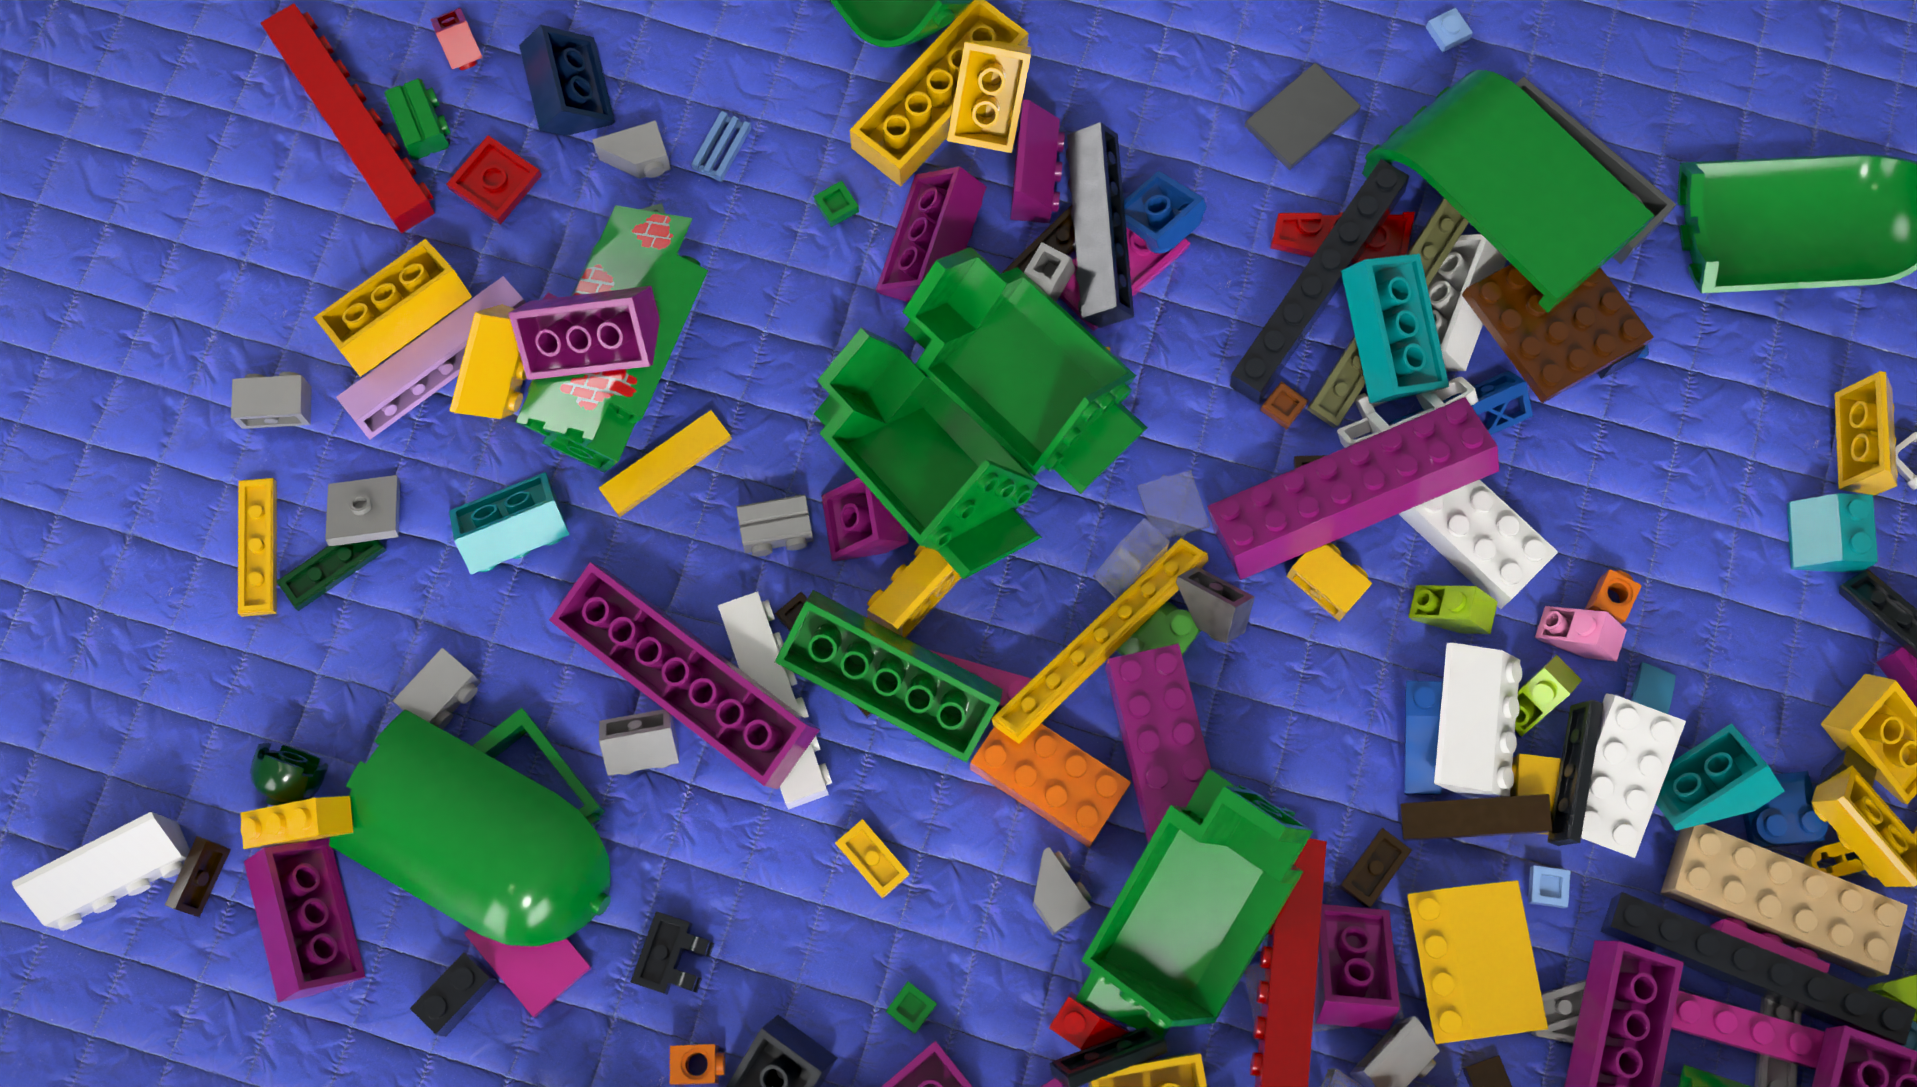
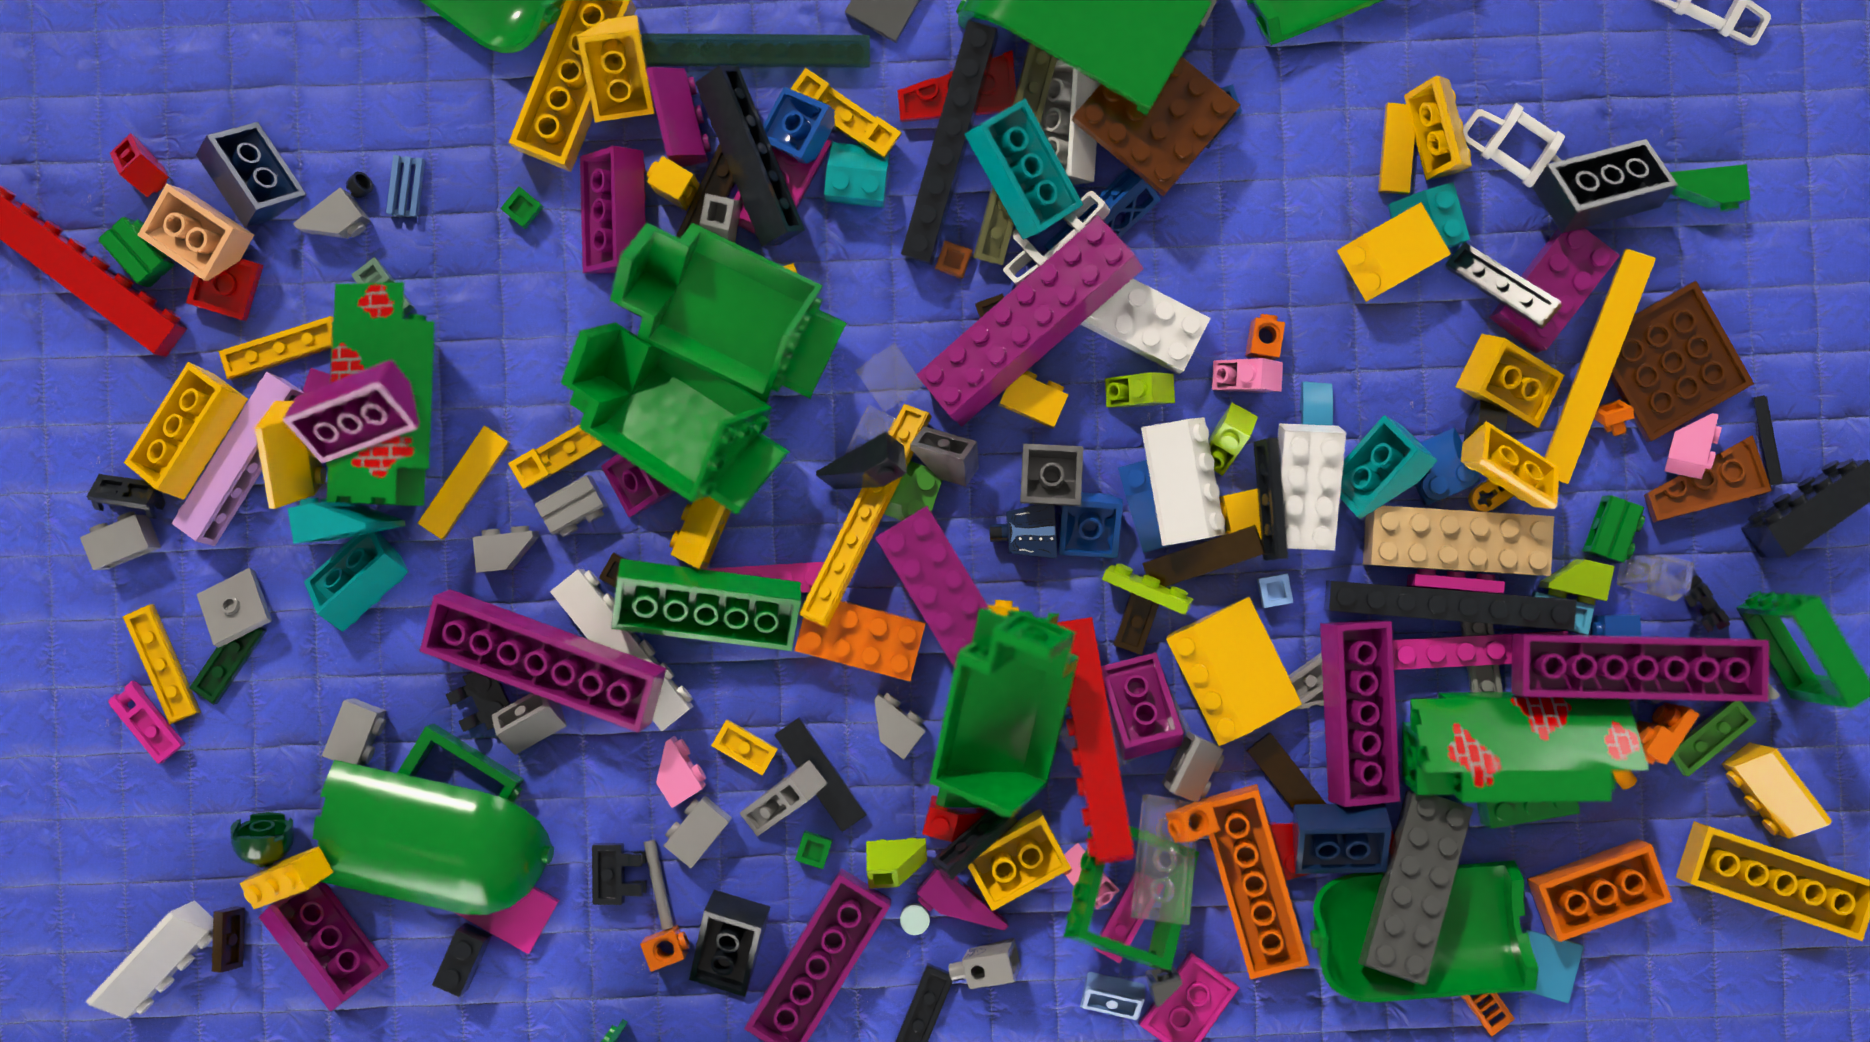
camera: 15 degrees left, 15 degrees up
none -> black hinge [87,474,166,519]
none -> dark pink plate [108,680,185,764]
none -> light nougat slope [138,184,254,281]
none -> yellow tile [219,316,334,380]
none -> teal slope [288,498,405,544]
none -> black hinge [346,171,373,198]
none -> black plate [445,671,511,732]
none -> light grey slope [473,526,539,573]
none -> yellow slope [508,424,605,489]
none -> clear green plate [641,33,870,68]
none -> light grey bar [643,839,674,930]
none -> yellow brick [647,156,700,211]
none -> bright pink slope [656,736,706,808]
none -> light grey brick [663,796,732,868]
none -> light grey slope [739,760,828,836]
none -> black tile [775,717,867,832]
none -> yellow slope [791,68,902,158]
none -> black slope [816,431,907,490]
none -> teal slope [824,142,891,208]
none -> lime slope [866,838,927,889]
none -> dark blue torso [989,504,1057,558]
none -> flat silver slope [1020,443,1083,506]
none -> blue slope [1058,492,1123,558]
none -> lime plate [1102,563,1194,615]
none -> yellow slope [1337,202,1451,302]
none -> yellow tile [1378,103,1415,195]

